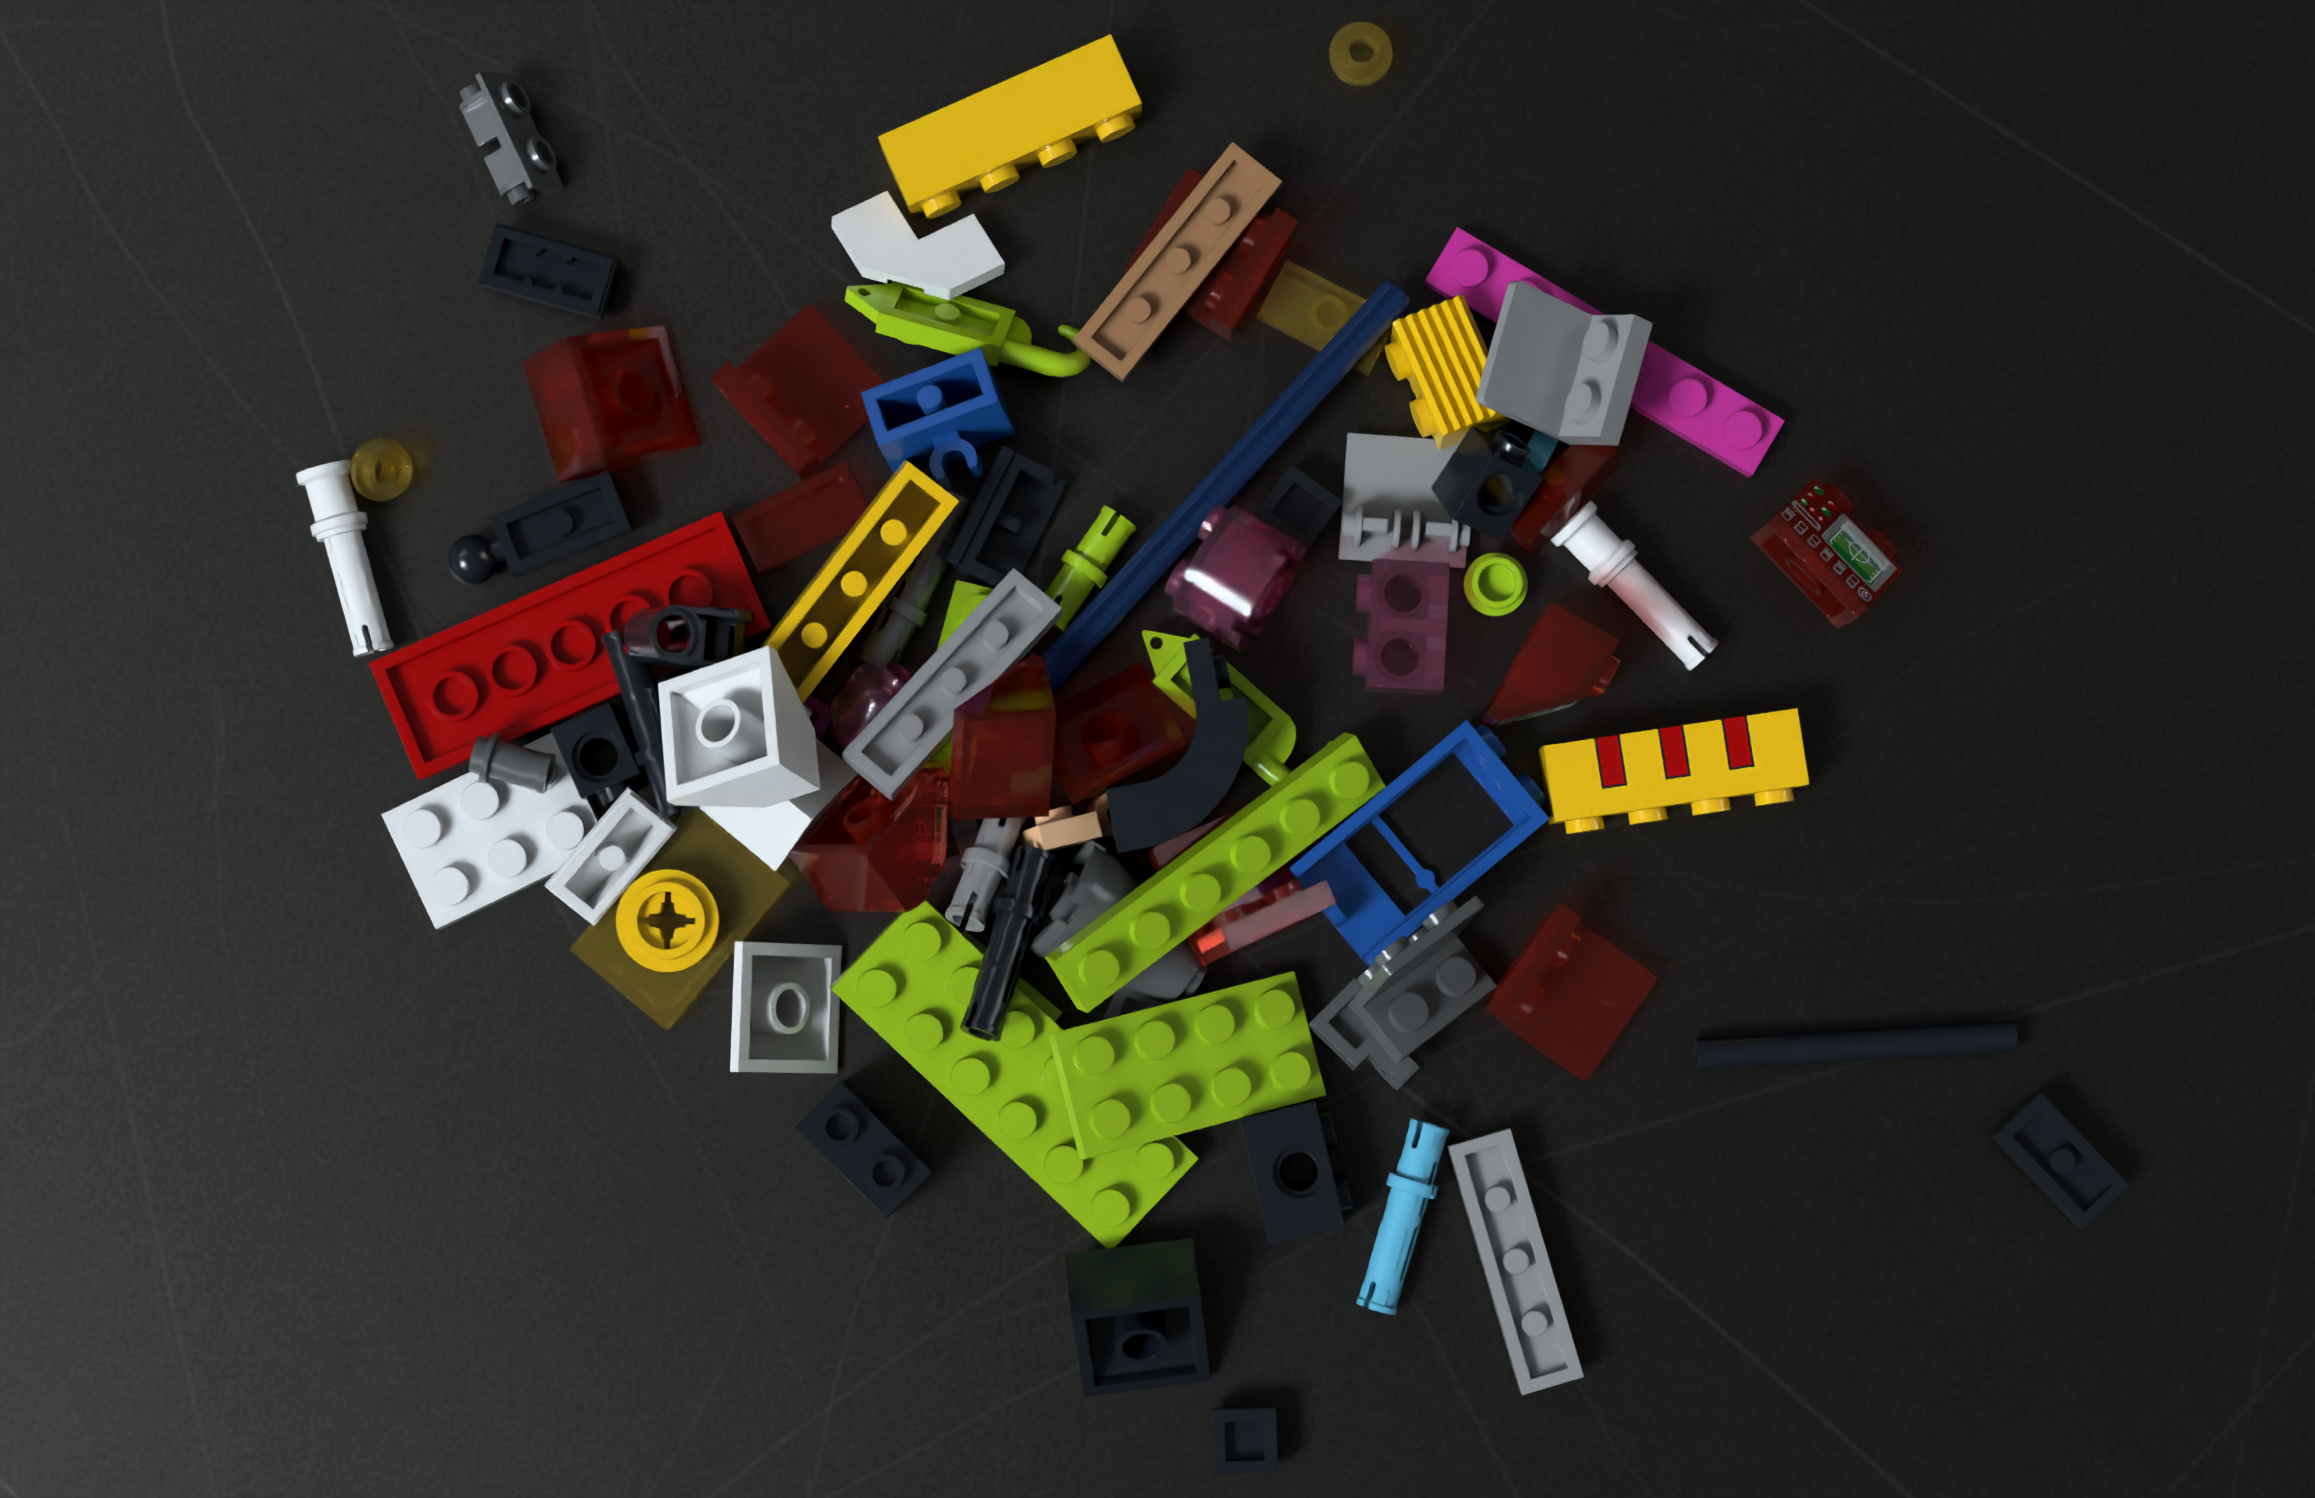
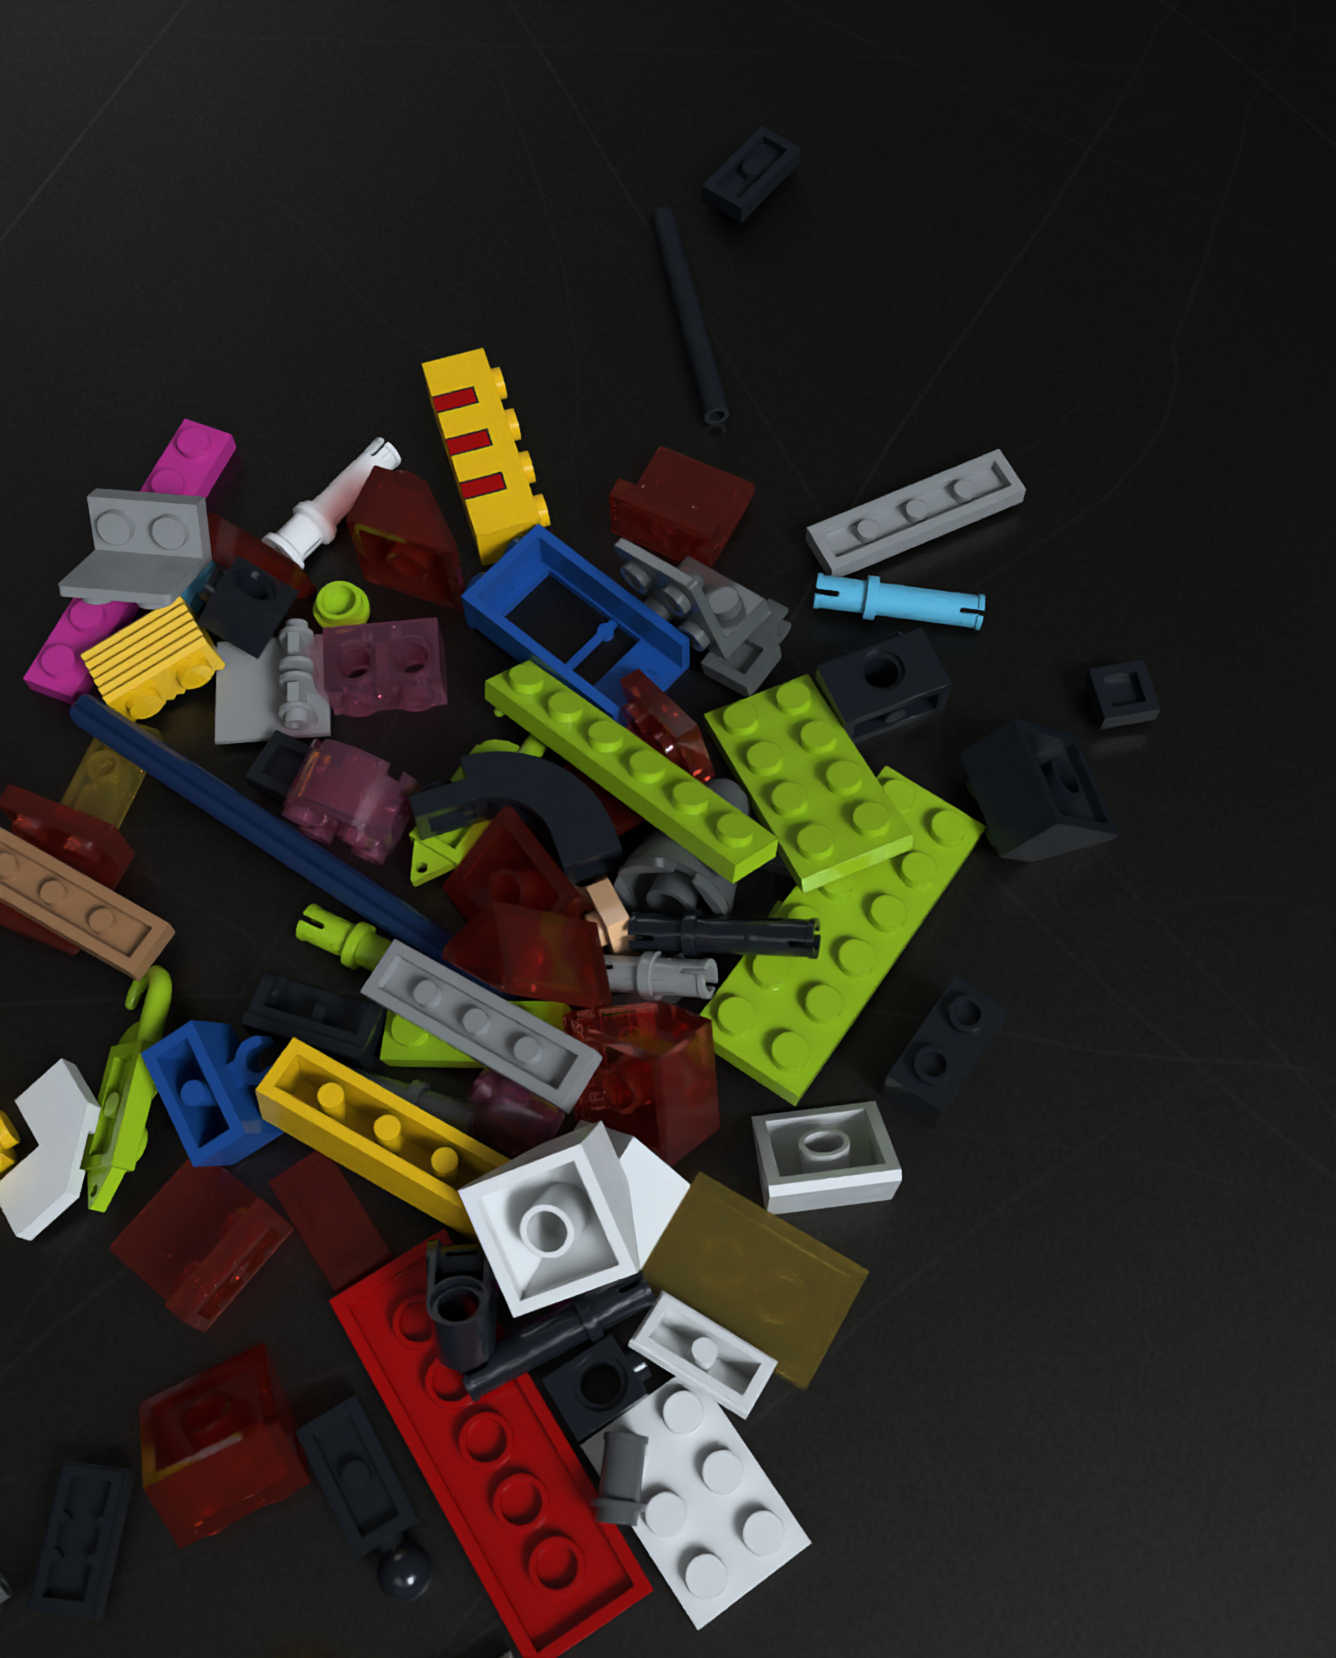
camera: 95 degrees left, 20 degrees down
yellow gear [616,869,720,972] -> none
clear red slope [1750,478,1903,629] -> none

